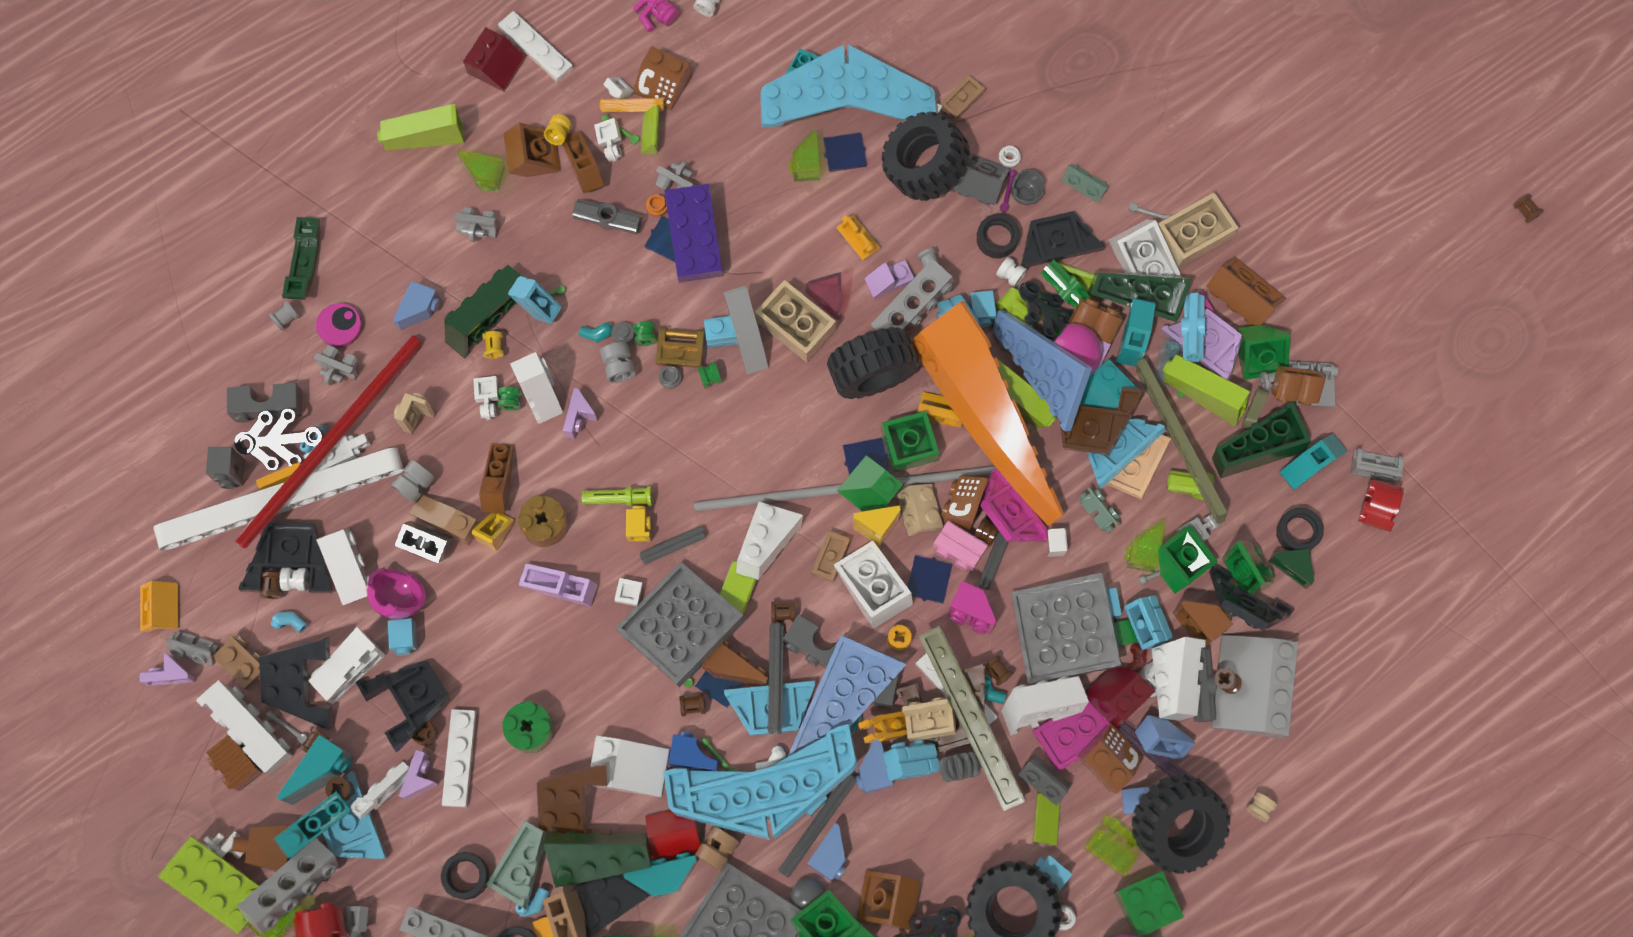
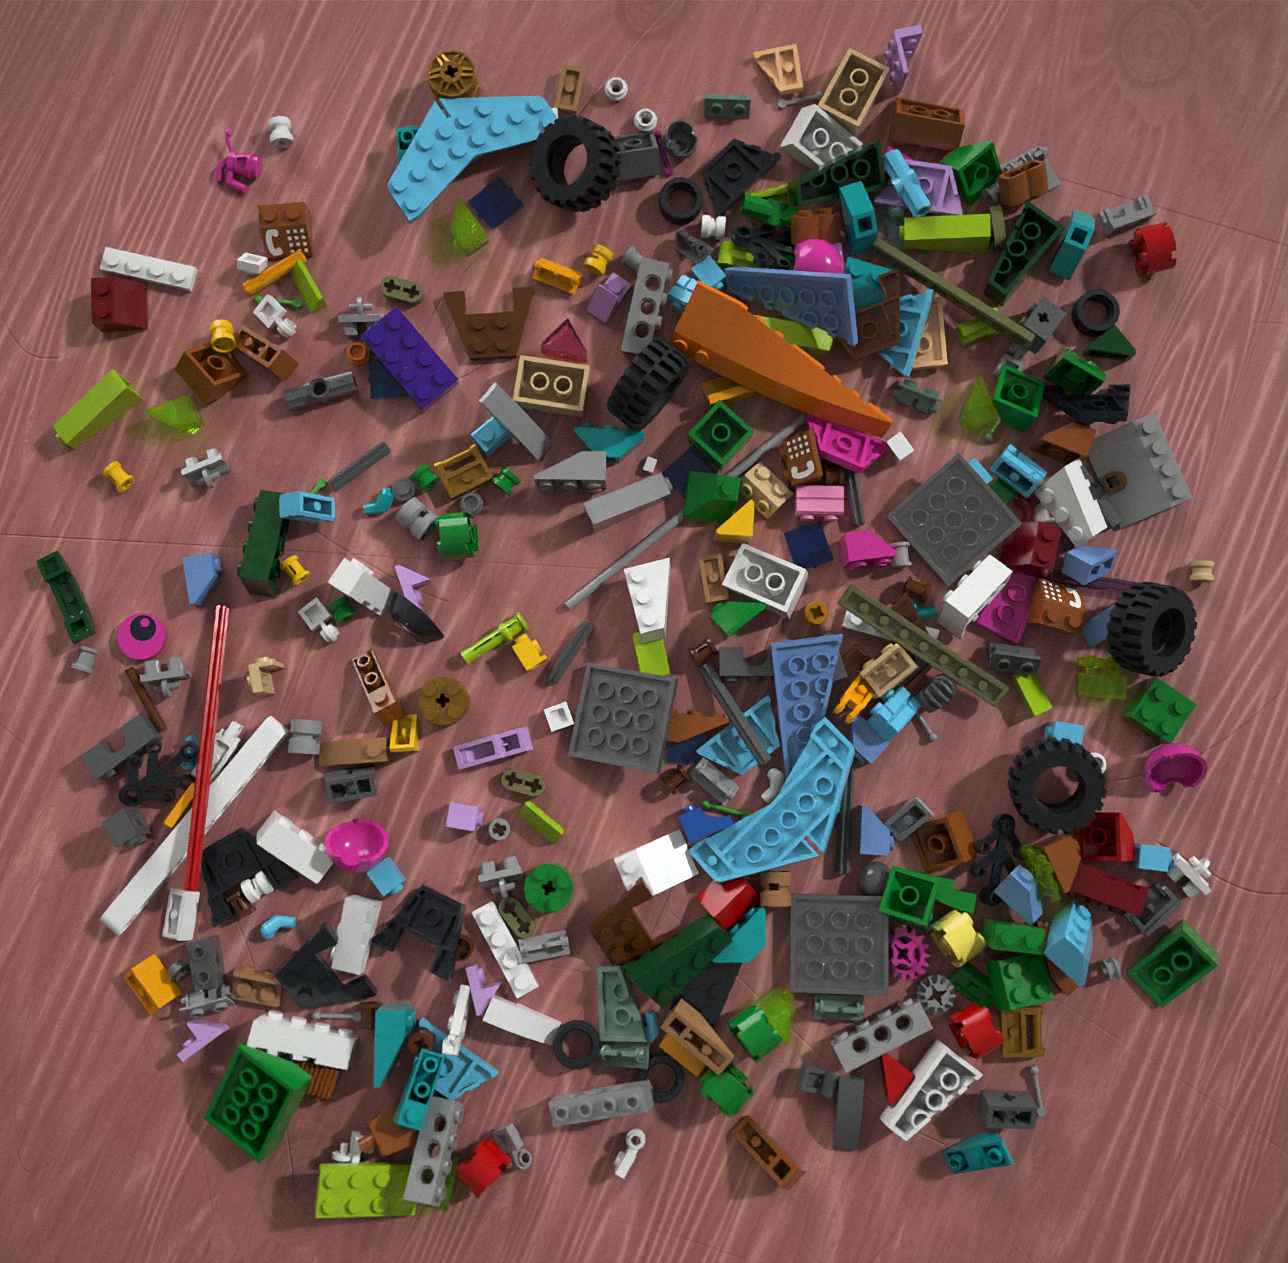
camera: 35 degrees left, 10 degrees up
none -> yellow bush [102,461,135,493]
none -> reddish brown bar [125,667,167,733]
none -> white slope [162,888,200,941]
none -> flat silver plate [167,960,190,983]
none -> dark grey brick [186,934,227,991]
none -> green slope [204,1044,313,1163]
none -> dark grey axle [329,441,391,491]
none -> olive beam [380,276,425,306]
none -> black piece [390,592,444,644]
none -> pearl gold wheel [427,50,480,109]
none -> green brick [435,510,479,561]
none -> reddish brown wing [443,286,534,361]
none -> lavender brick [446,802,484,831]
none -> light grey hips [478,856,525,899]
none -> white slope [483,995,561,1046]
none -> light grey bush [489,818,510,840]
none -> olive beam [499,896,536,938]
none -> olive beam [501,769,546,796]
none -> lime slope [518,801,565,844]
none -> light grey hinge [518,930,570,963]
none -> light grey slope [534,451,607,493]
none -> teal slope [574,424,645,463]
none -> yellow wheel [583,244,614,277]
none -> light grey slope [583,473,673,533]
none -> sand green hinge [598,1041,650,1069]
none -> white plate [605,77,628,101]
none -> white piece [642,456,657,474]
none -> dark grey hinge [674,229,715,264]
none -> light grey hinge [689,757,740,806]
none -> green slope [709,601,767,641]
none -> light nougat wing [753,44,803,95]
none -> lavender bracket [884,24,923,94]
none -> light grey slope [884,796,934,842]
none -> light grey bush [889,542,912,568]
none -> light grey hinge [915,711,937,742]
none -> dark grey brick [1018,297,1066,355]

